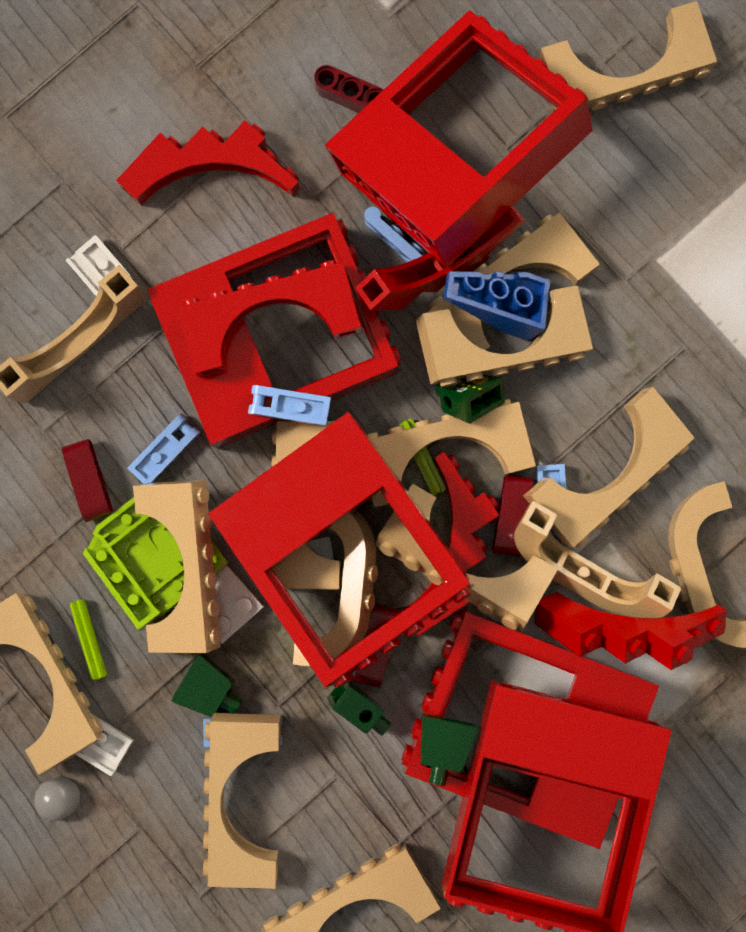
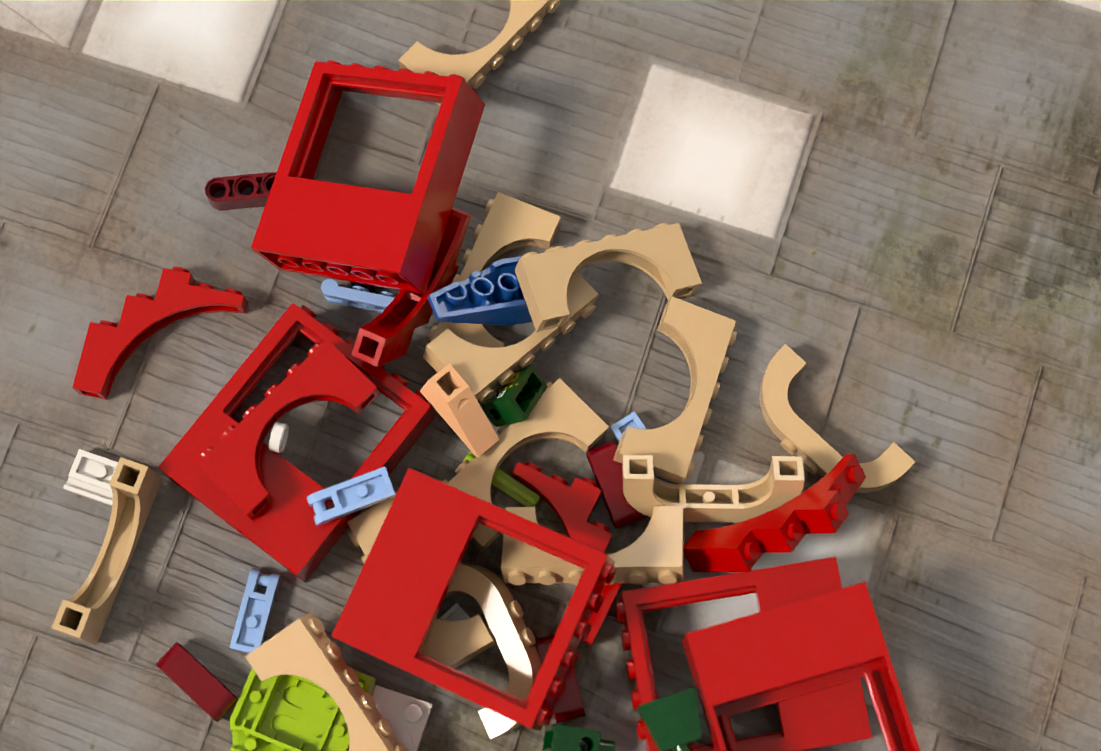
camera: 35 degrees left, 10 degrees down
none -> white tile [269,422,289,453]
none -> light nougat slope [420,363,500,458]
none -> tan arch [515,223,702,332]

